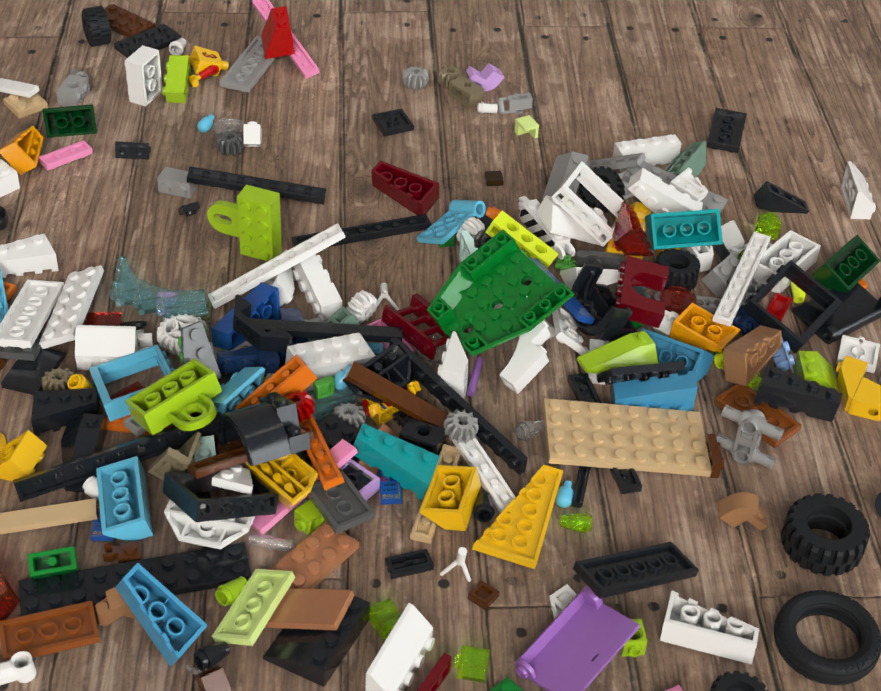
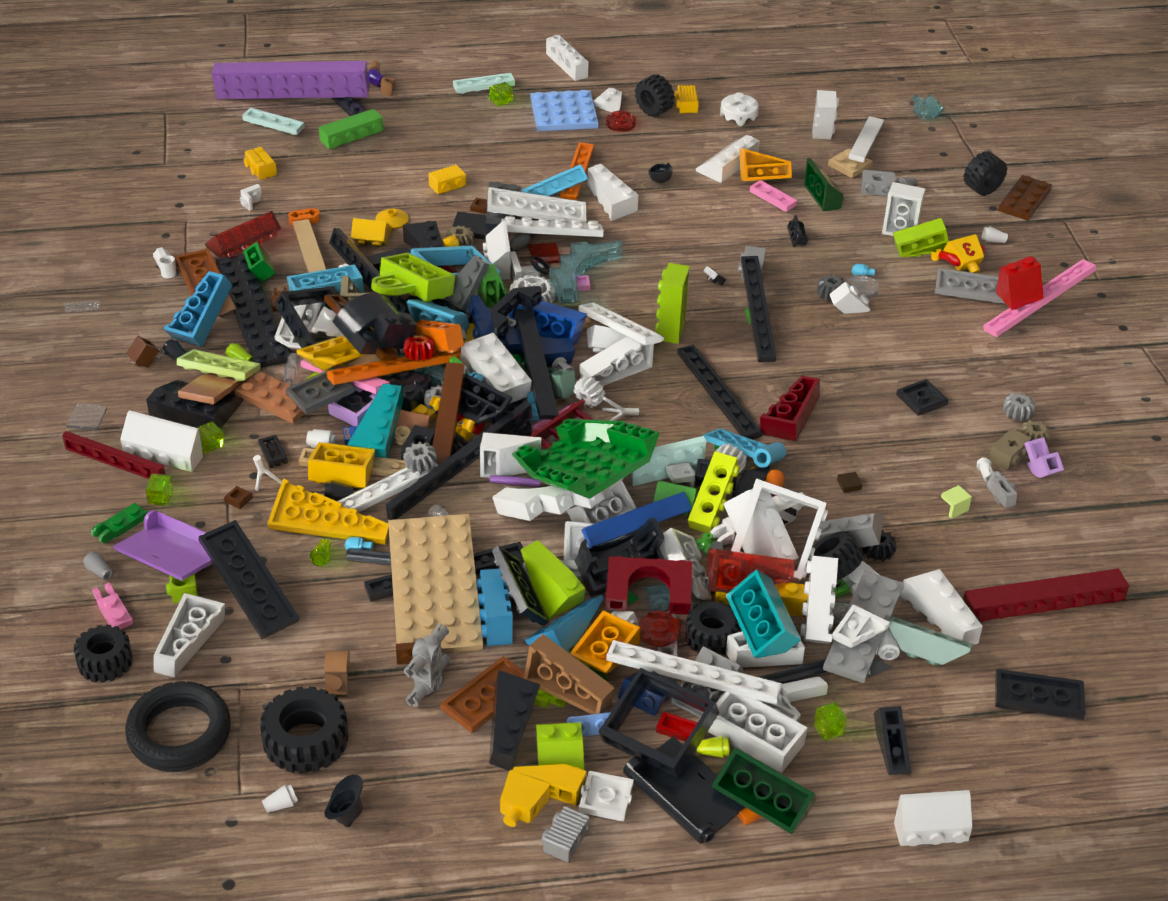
camera: 85 degrees right, 0 degrees up
black plate [114,24,182,58] -> none
light grey tile [588,153,646,171] -> none
none -> white brick [306,429,336,448]
none -> dark red brick [963,568,1129,622]

